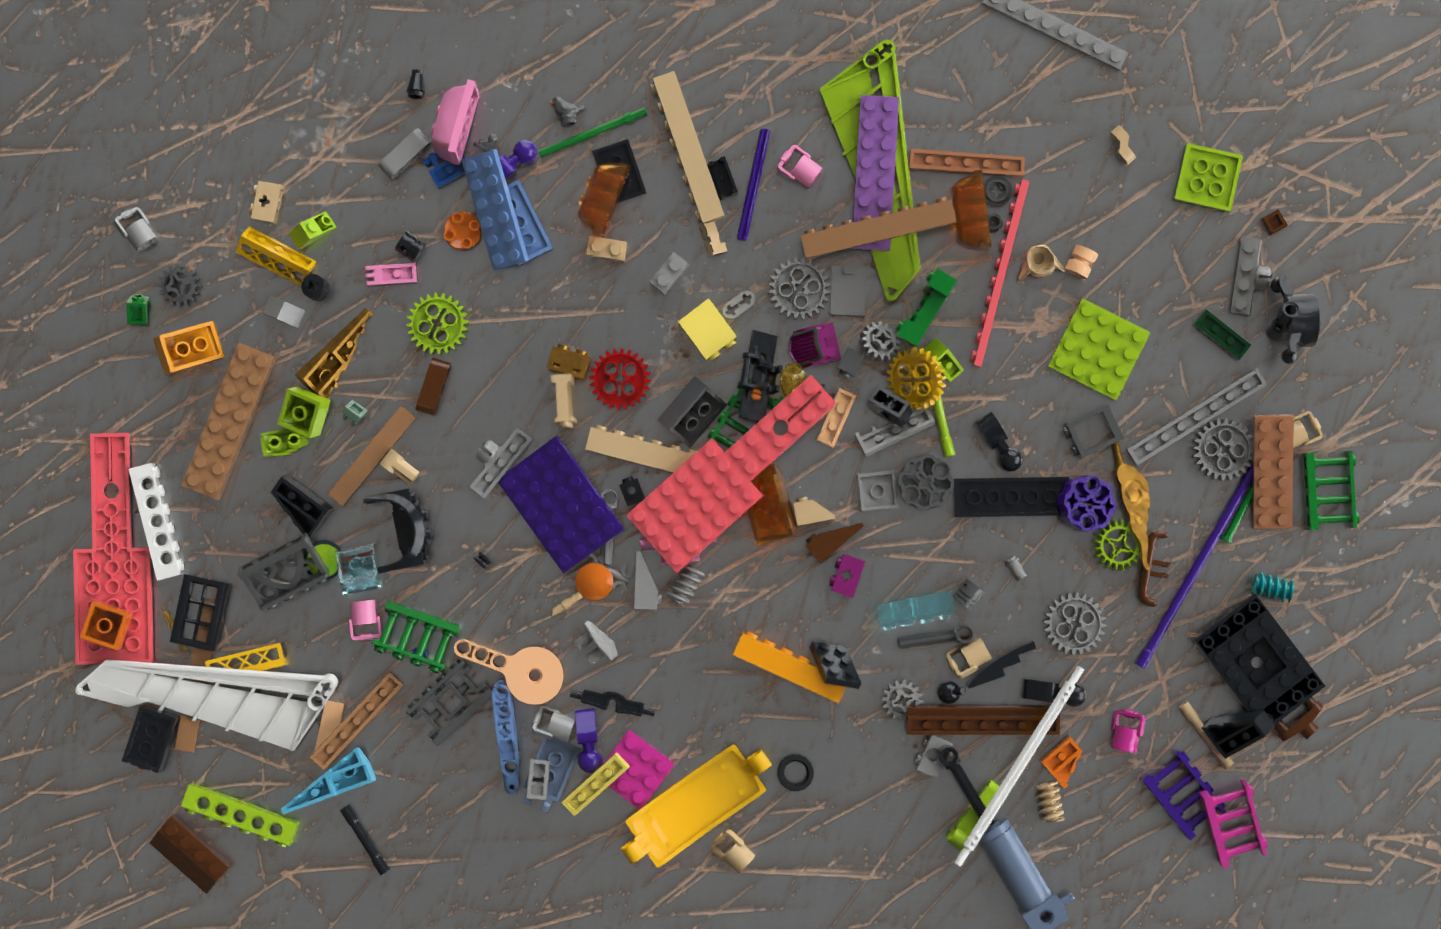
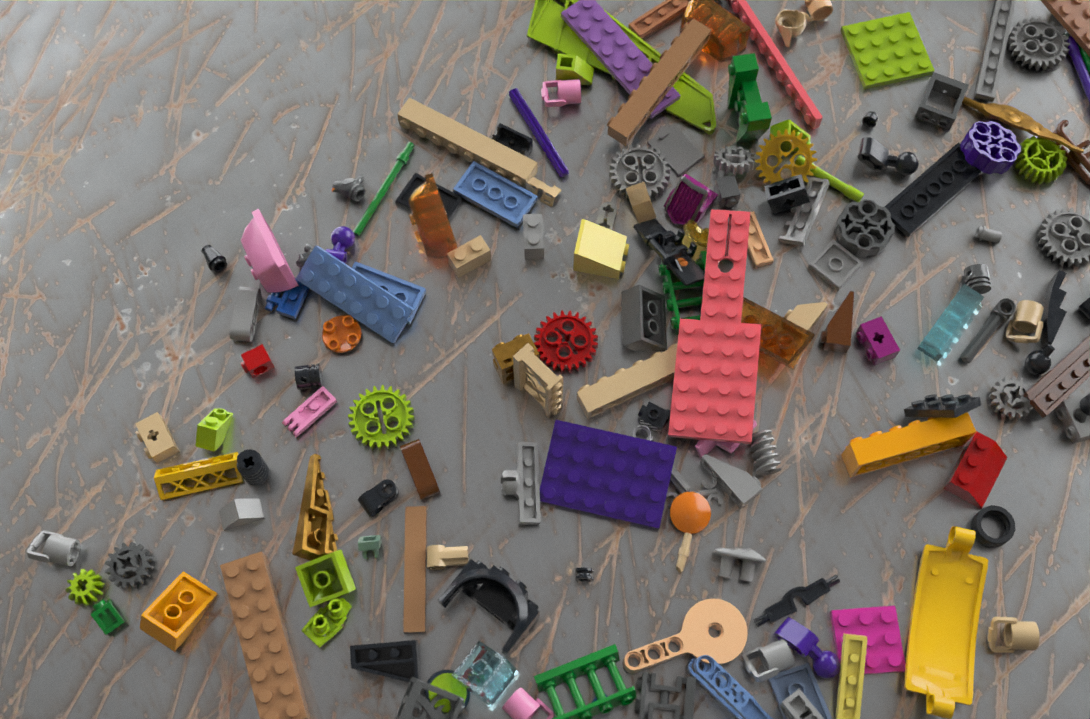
camera: 45 degrees left, 20 degrees down
none -> lime gear [65,569,105,606]
none -> red brick [240,344,275,378]
none -> black piece [358,479,399,517]
none -> medium blue plate [453,161,538,228]
none -> lime slope [556,53,594,85]
none -> tan slope [626,182,657,223]
none -> black hinge [862,111,878,128]
none -> red slope [943,431,1008,509]

